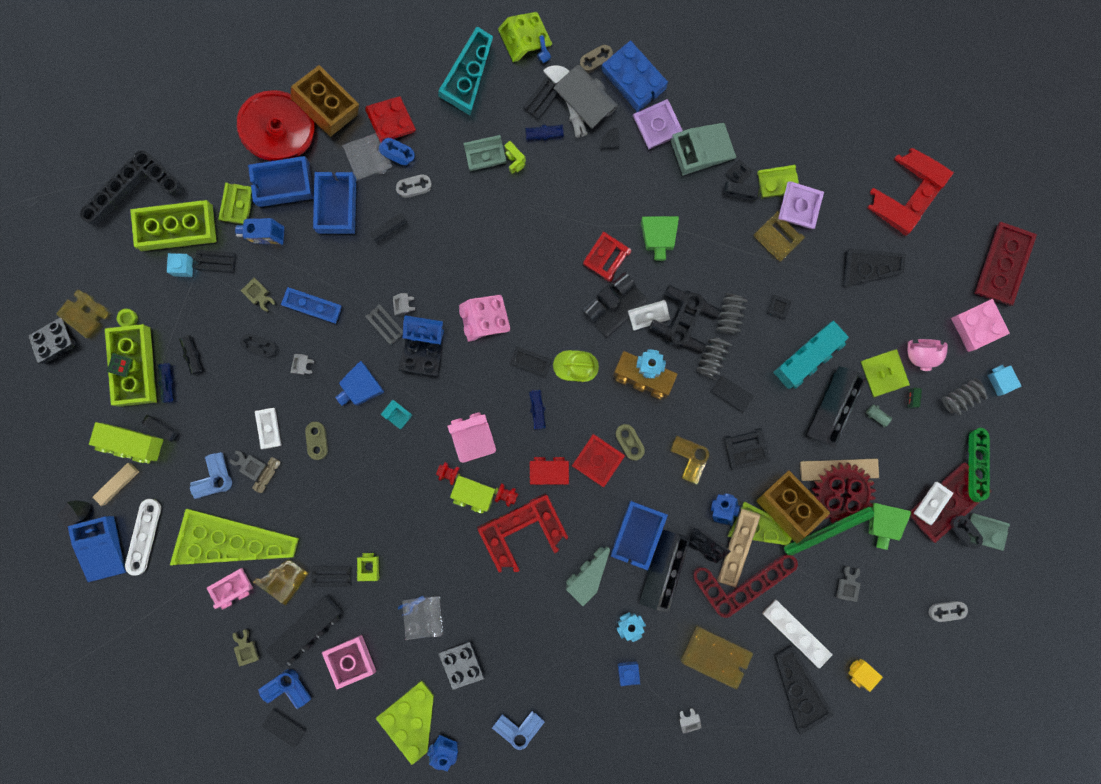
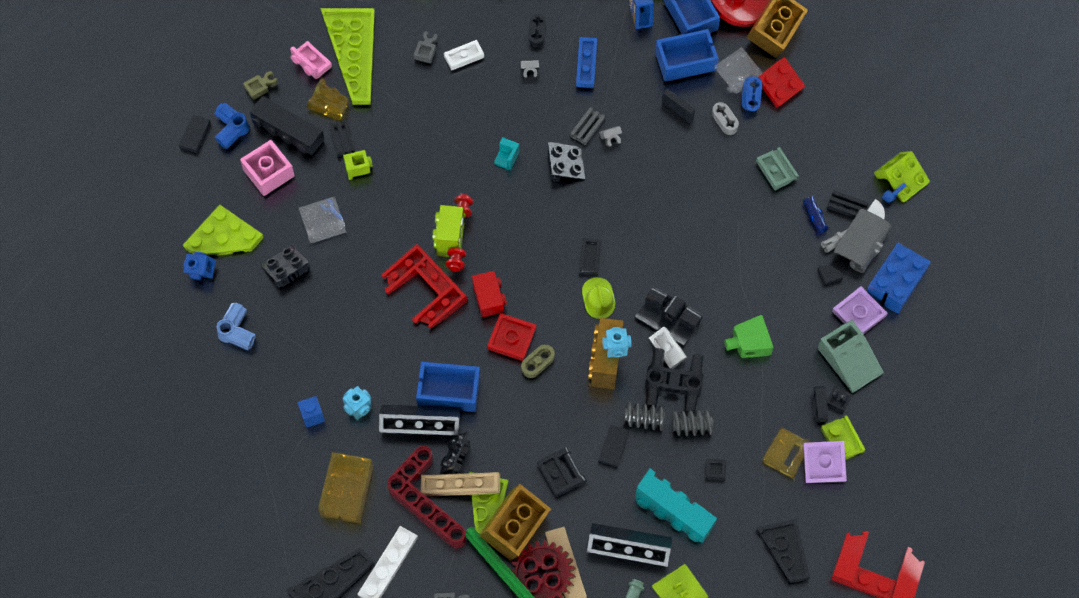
camera: 75 degrees right, 20 degrees down
medium blue piece [190,452,232,499] -> none
olive plate [240,277,276,312] -> none
dark tan axle [252,457,280,493] -> none
olive plate [305,422,328,460] -> none
blue torso [335,361,385,406] -> none
blue bracket [403,315,444,344] -> none
teal wedge [438,27,493,115] -> none
bright pink bracket [448,412,496,463] -> none
bright pink bracket [459,295,510,342] -> none
lime bracket [504,141,526,174] -> none
clear blue pin [529,390,546,430] -> none
sand green slope [566,546,610,606] -> none
dark tan beam [580,45,613,73] -> none
red plate [583,232,632,282] -> none
clear yellow piece [671,436,709,484] -> none
light grey tile [679,708,701,734] -> none
blue brick [711,494,741,526] -> none

